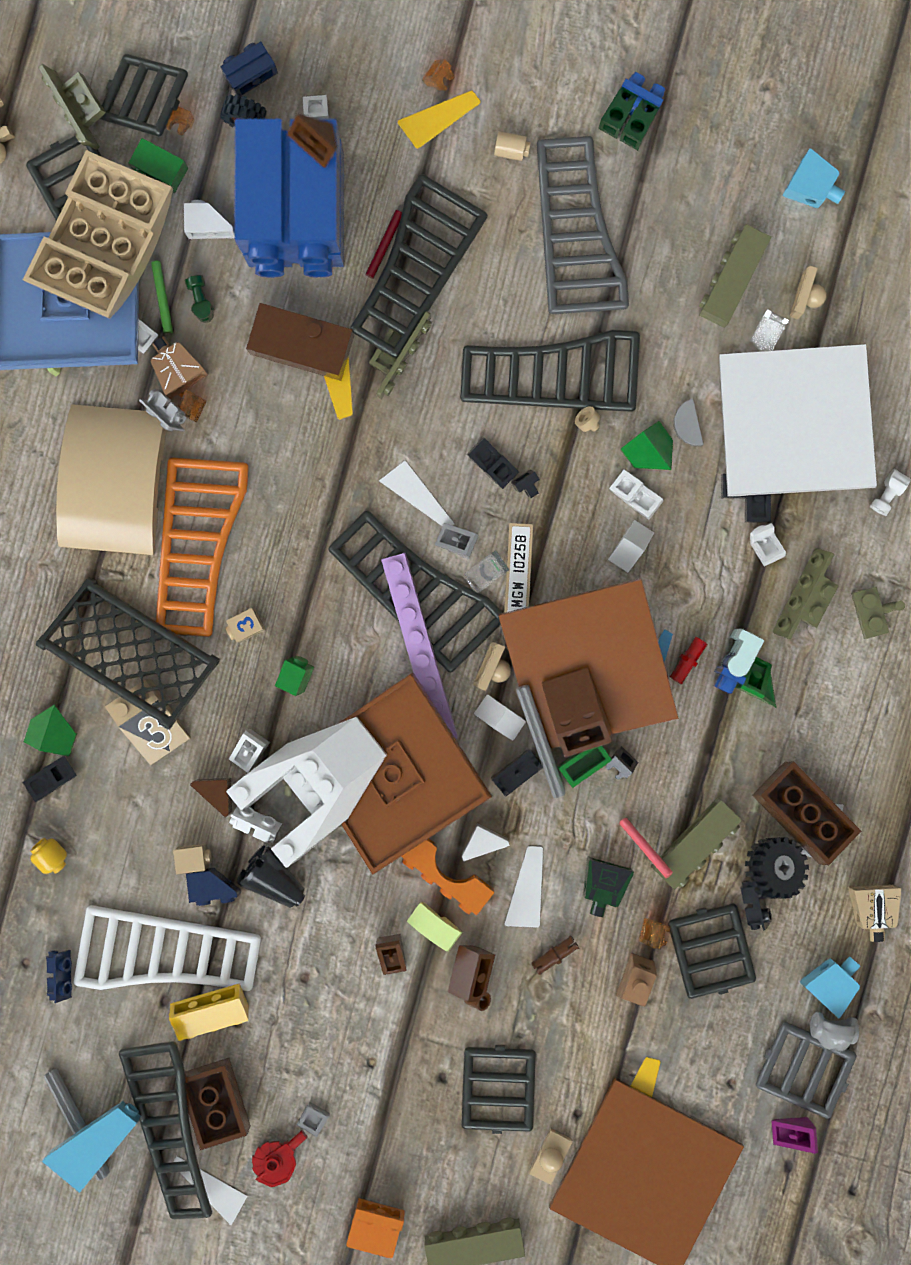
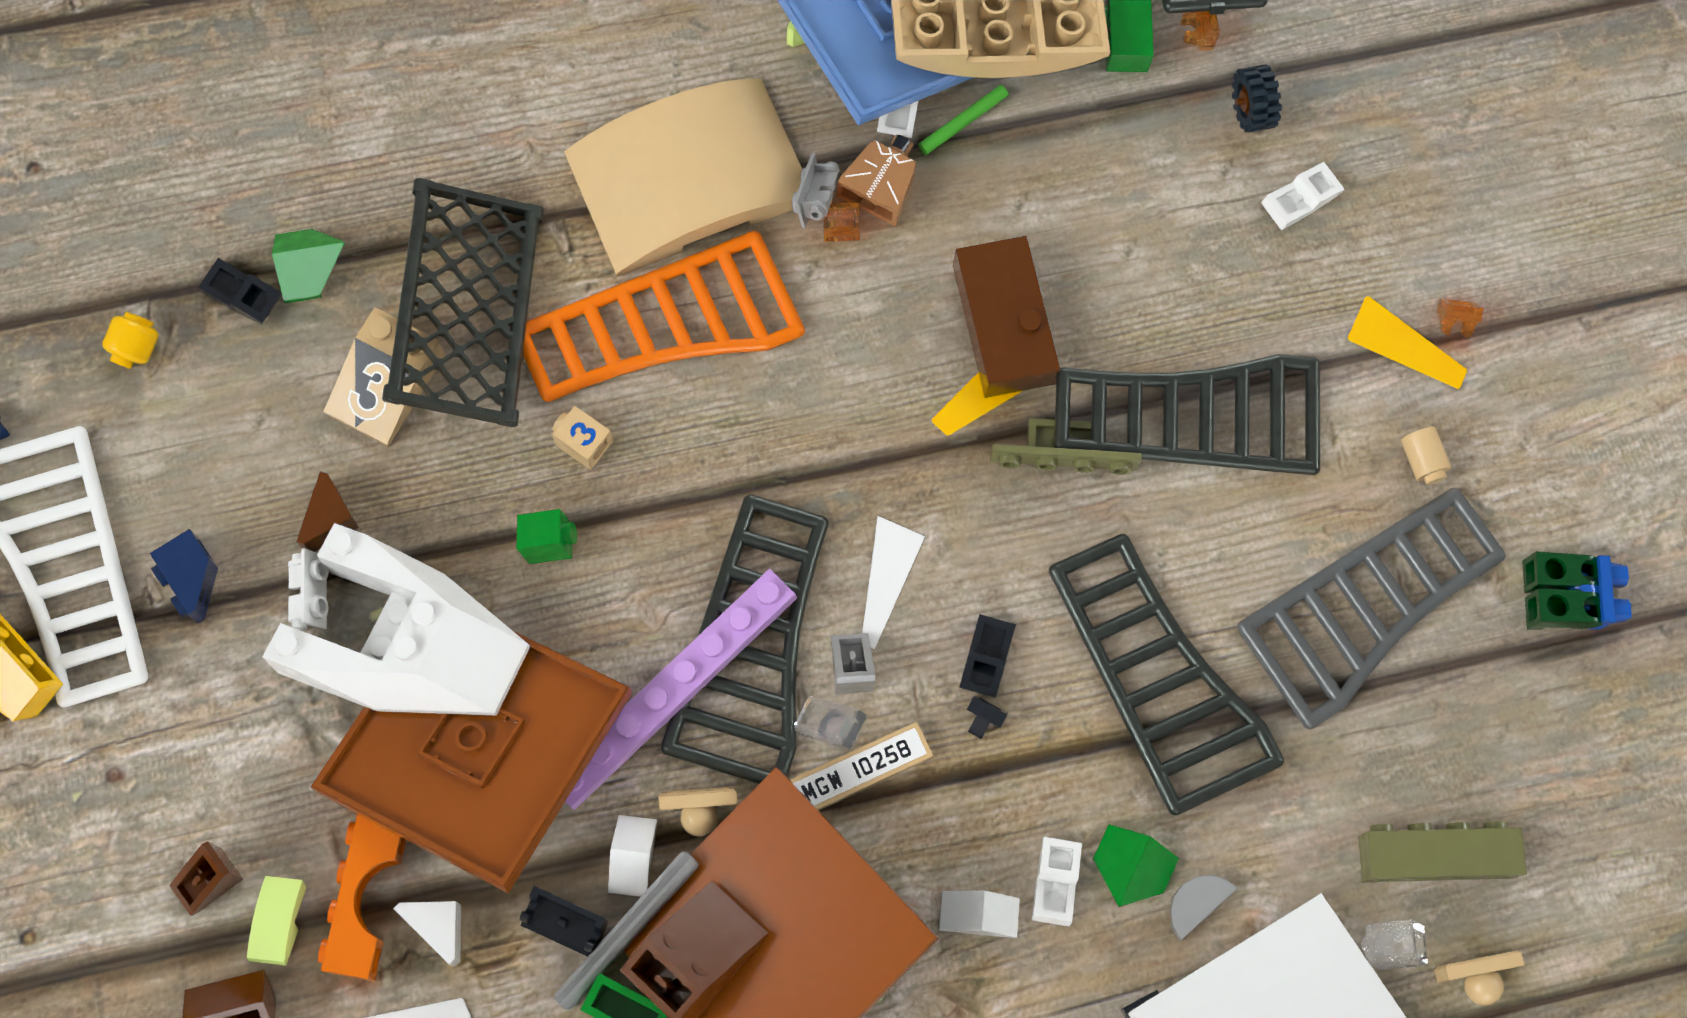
camera: 55 degrees right, 15 degrees down
tan brick [173,844,212,874] -> none
white slope [184,200,235,239] -> none
dark green leg [185,275,215,323] -> none
dark blue brick [220,41,278,96] -> none
white slope [229,729,270,773] -> none
blue brick [235,119,344,278] -> none
black cone [236,845,305,908] -> none
reddish brown slope [287,113,337,168] -> none
dark red bar [365,210,402,279] -> none
tan tile [575,407,600,432] -> none
medium azure torso [782,148,845,208] -> none

